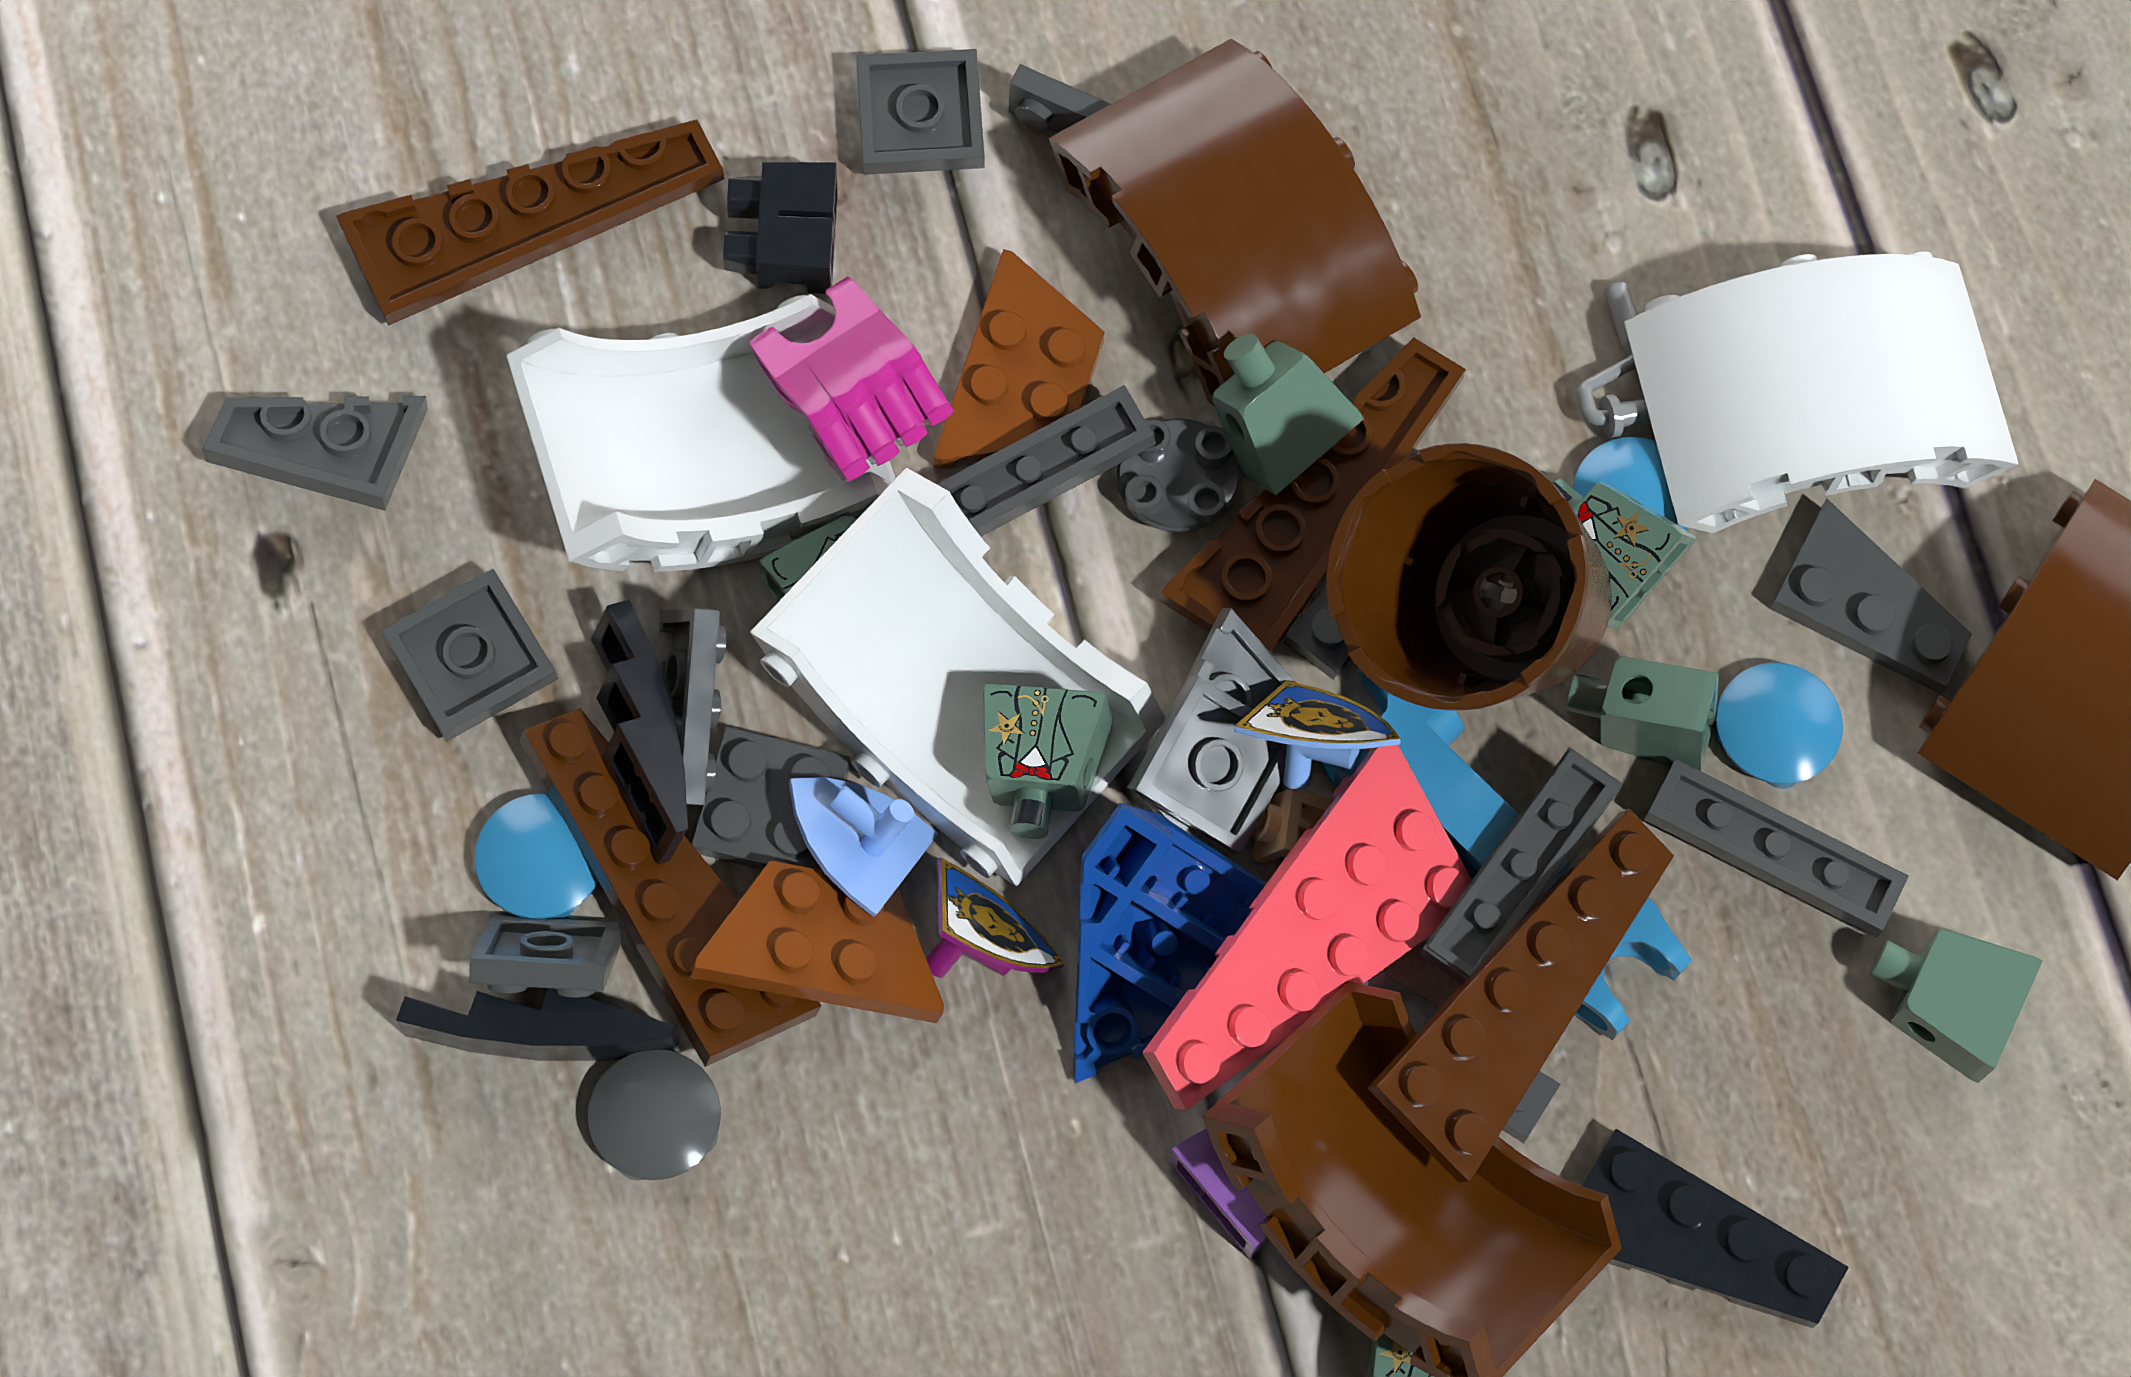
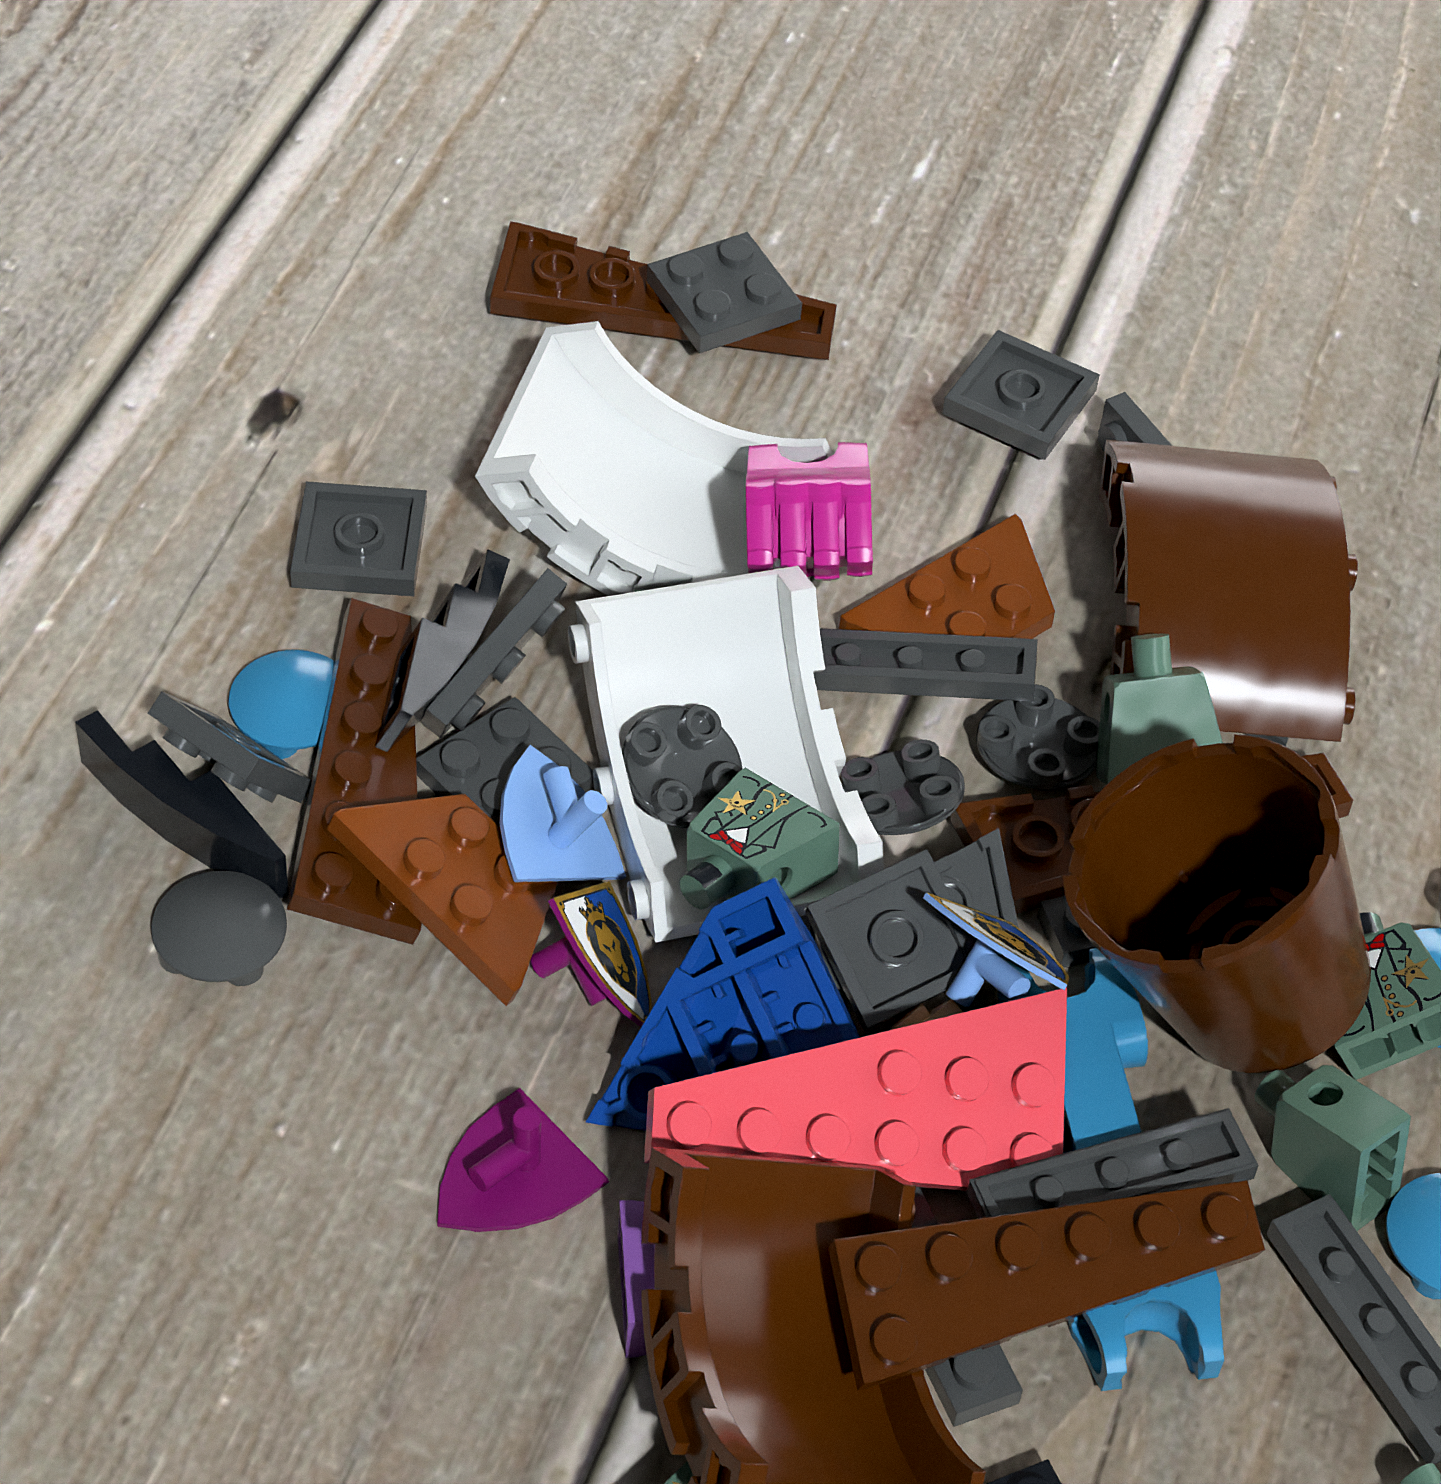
camera: 35 degrees right, 20 degrees down
dark grey wing [203,396,428,511] -> none
black hips [723,162,838,294] -> none
none -> magenta shield [437,1088,609,1232]
none -> dark grey dish [622,705,743,828]
none -> dark grey plate [646,232,802,353]
none -> dark grey dish [841,739,965,835]

